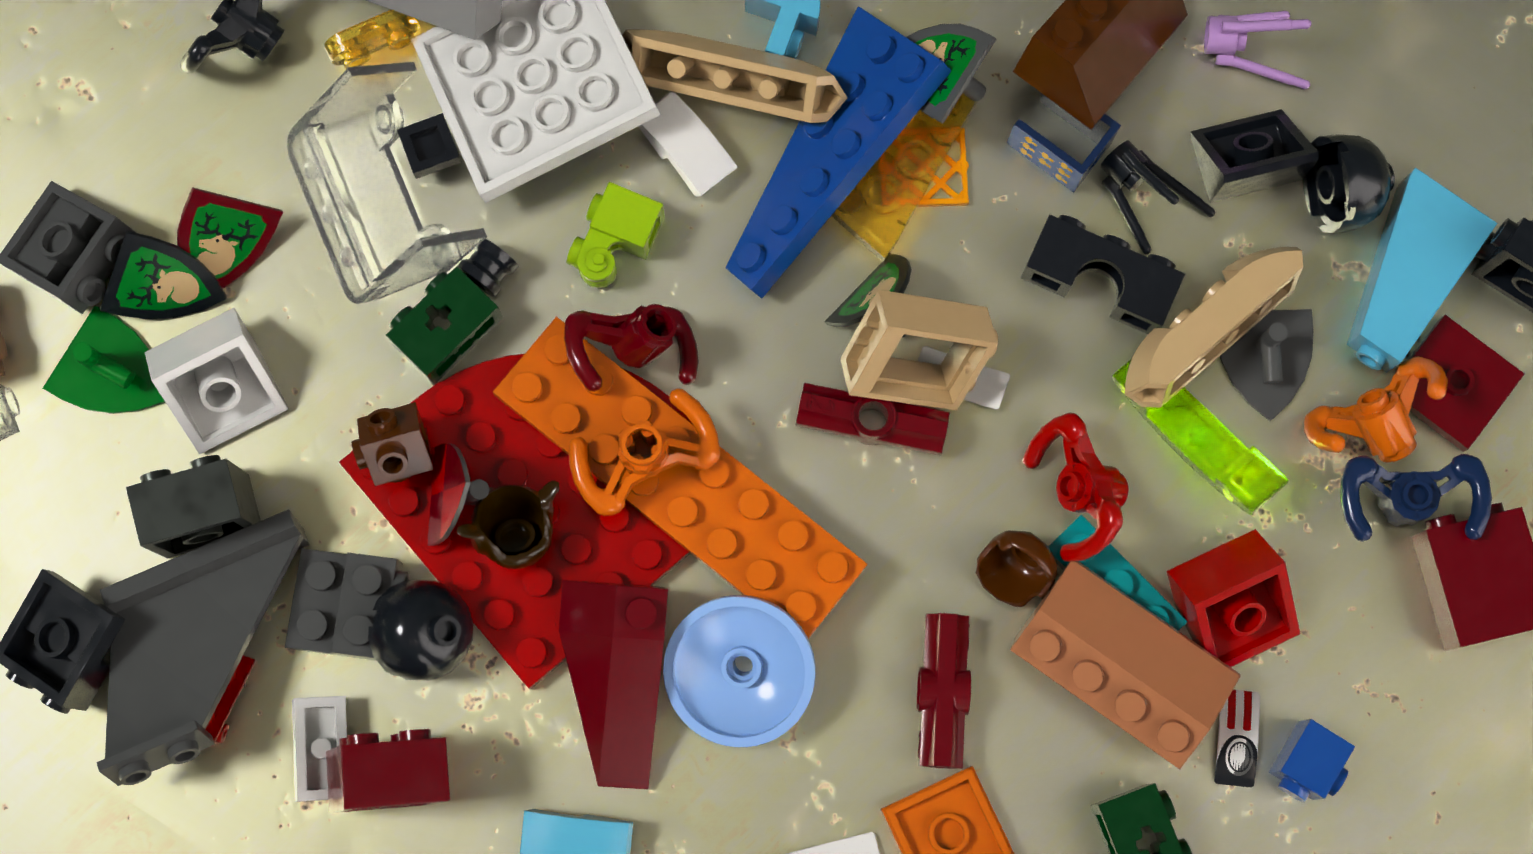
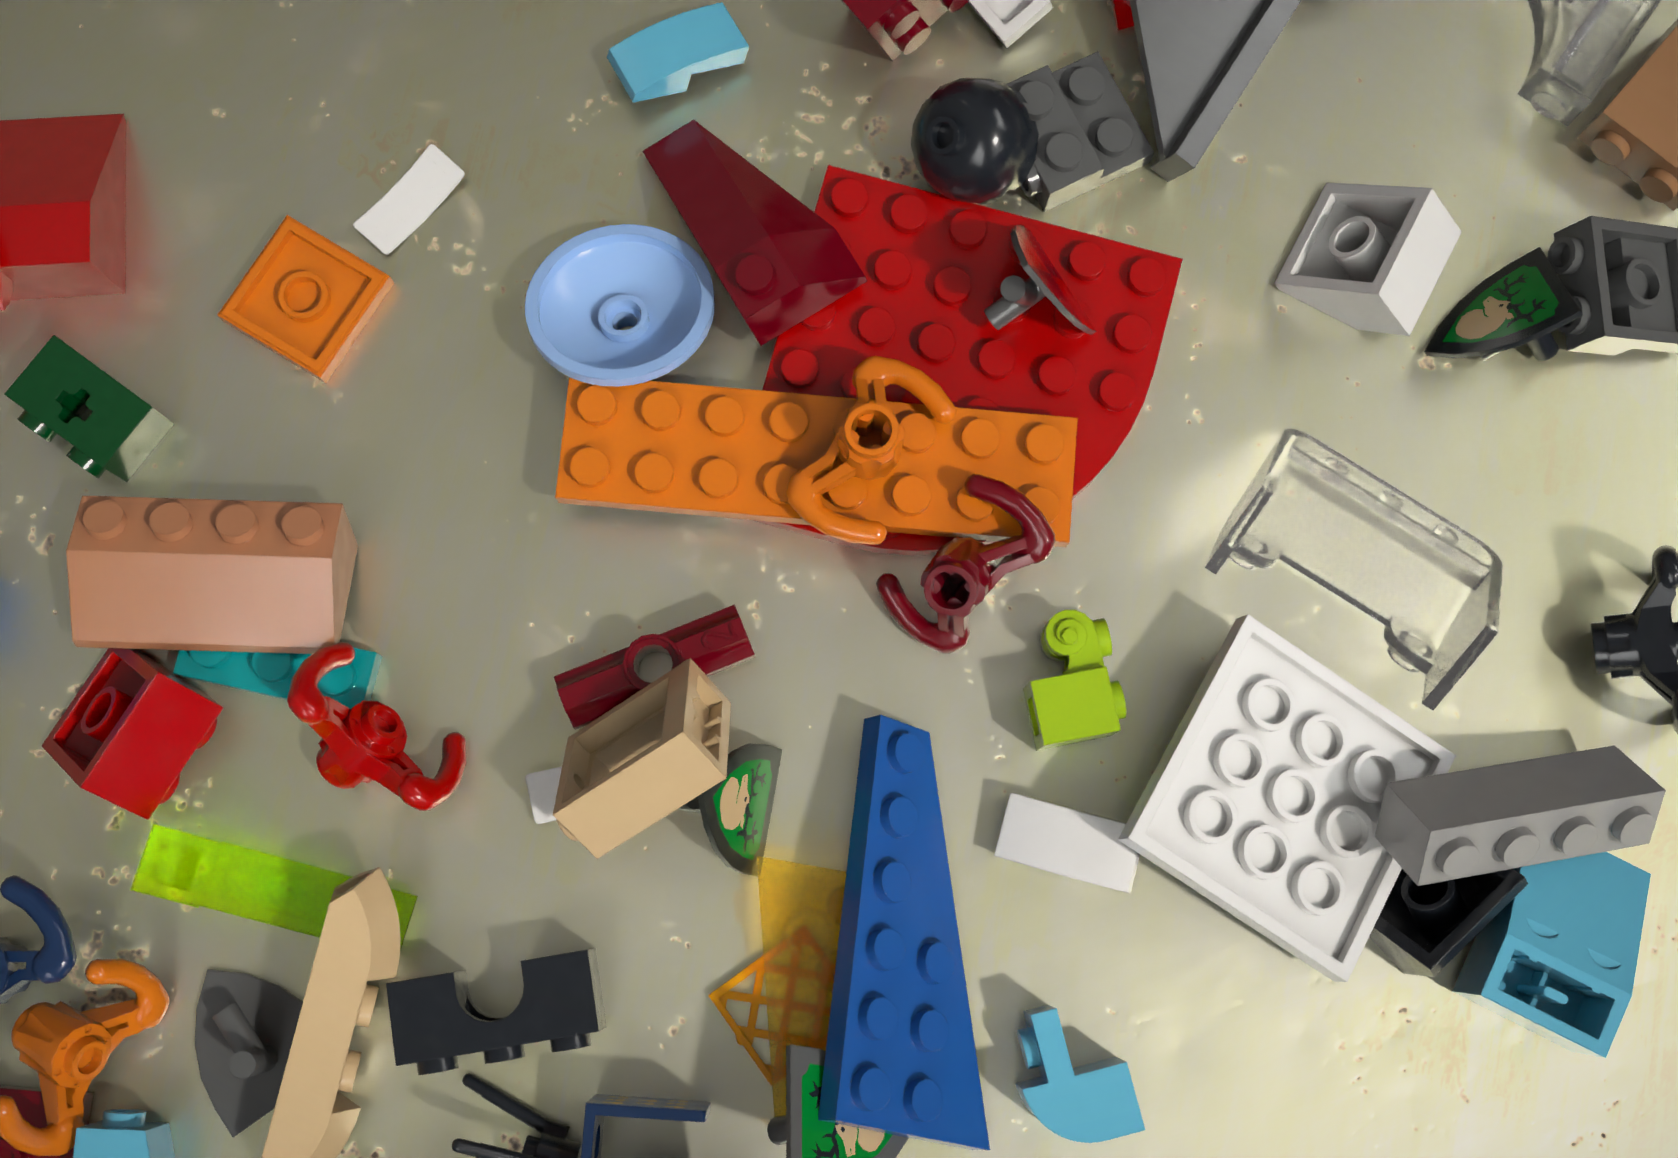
camera: 145 degrees right, 0 degrees up
green shield [42,306,165,414] -> none
pearl dark grey brick [126,455,261,558] -> none
shield [177,187,283,289] -> none
clear yellow plate [324,10,421,69] -> none
reddish brown brick [351,402,434,486] -> none
dark green brick [386,266,503,386] -> none
black tile [397,113,462,179] -> none
black wheel [457,237,519,297] -> none
dark brown hair [457,480,559,569] -> none
tan brick [622,29,848,123] -> none
dark red piece [917,613,971,769] -> none
reddish brown hair [975,530,1058,607] -> none
sticker [1214,690,1260,787] -> none

